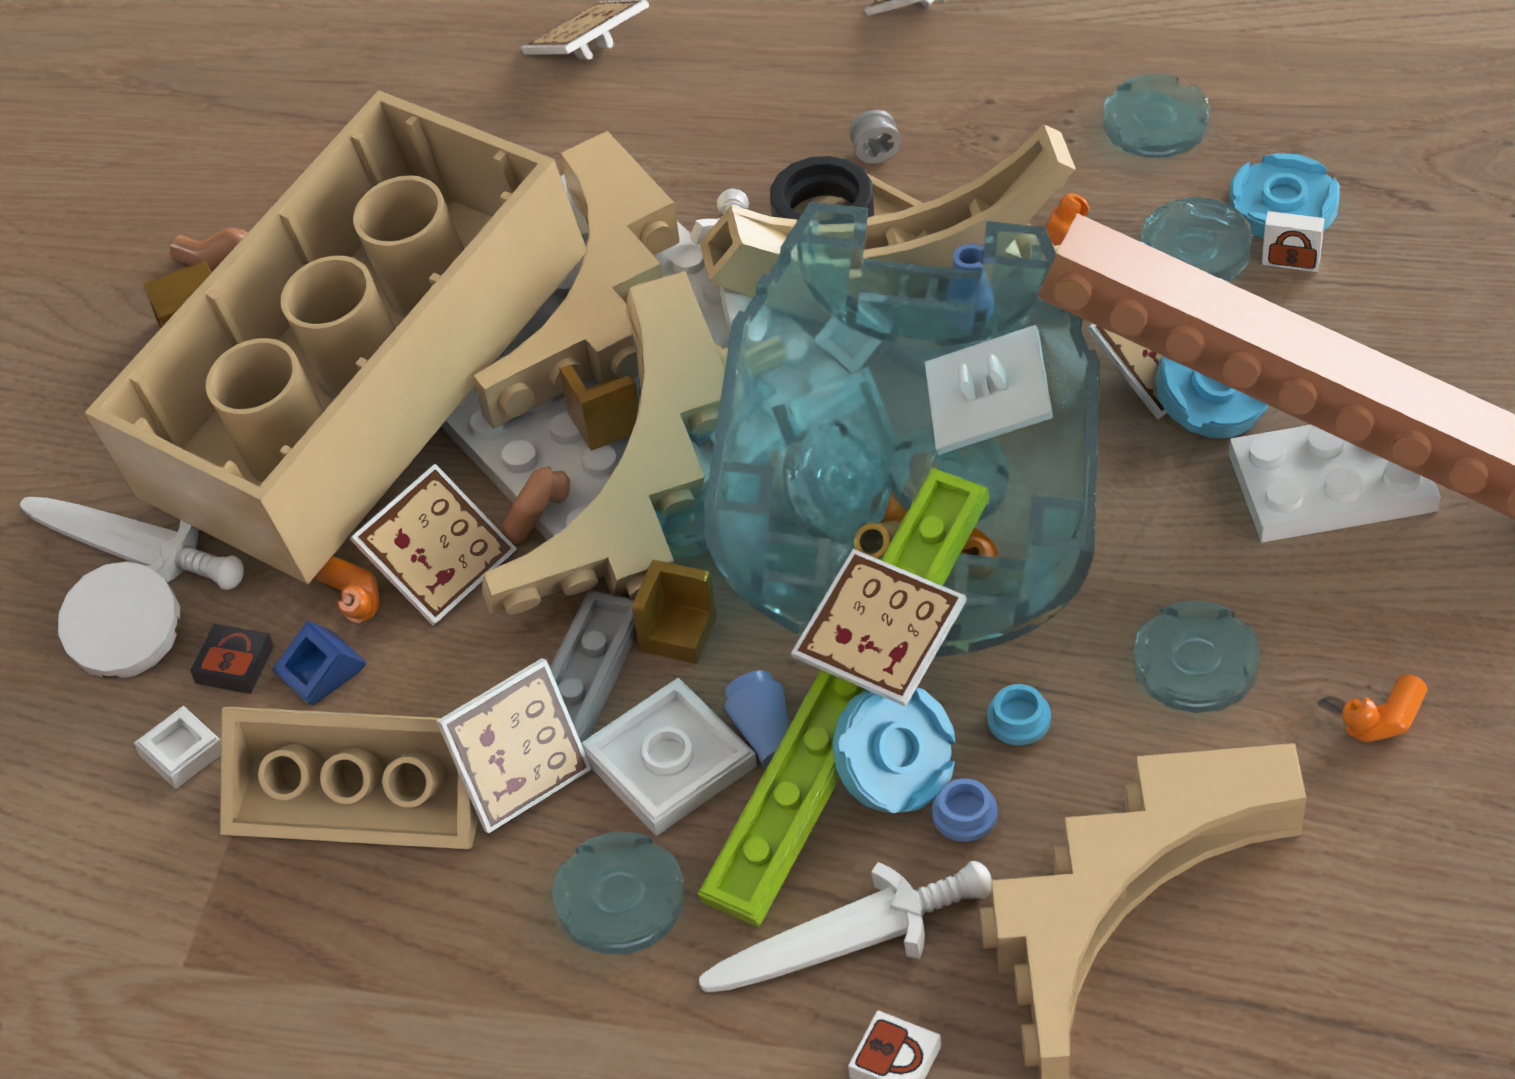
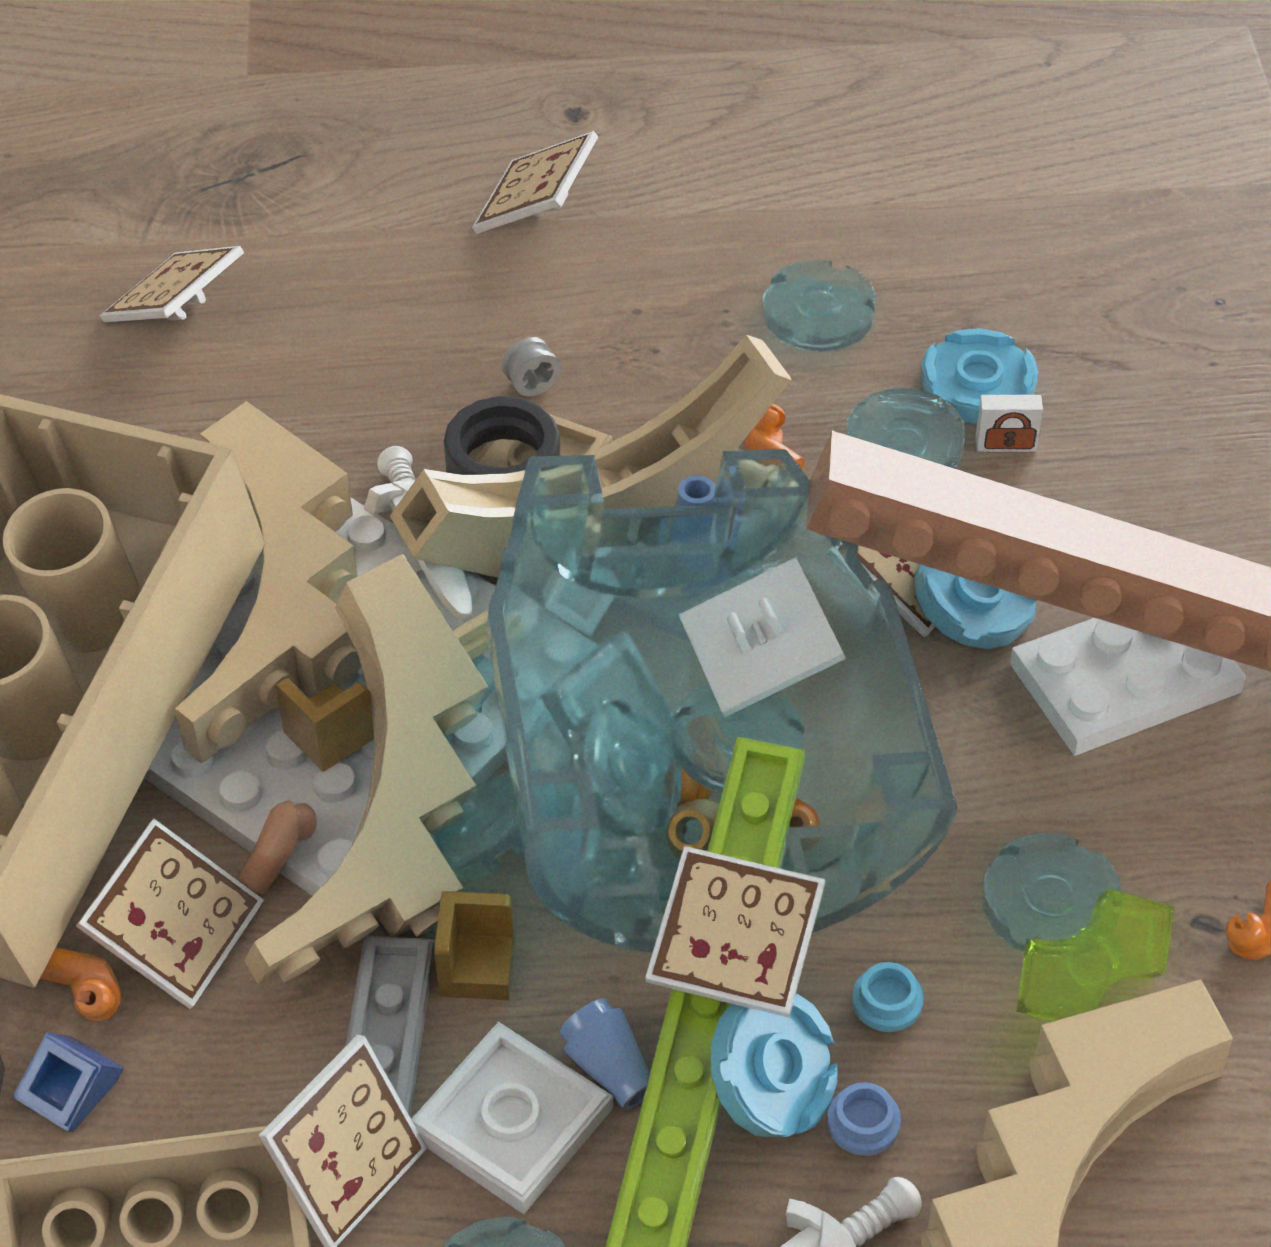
camera: 20 degrees left, 0 degrees up
none -> clear neon green tile [1016,889,1174,1021]

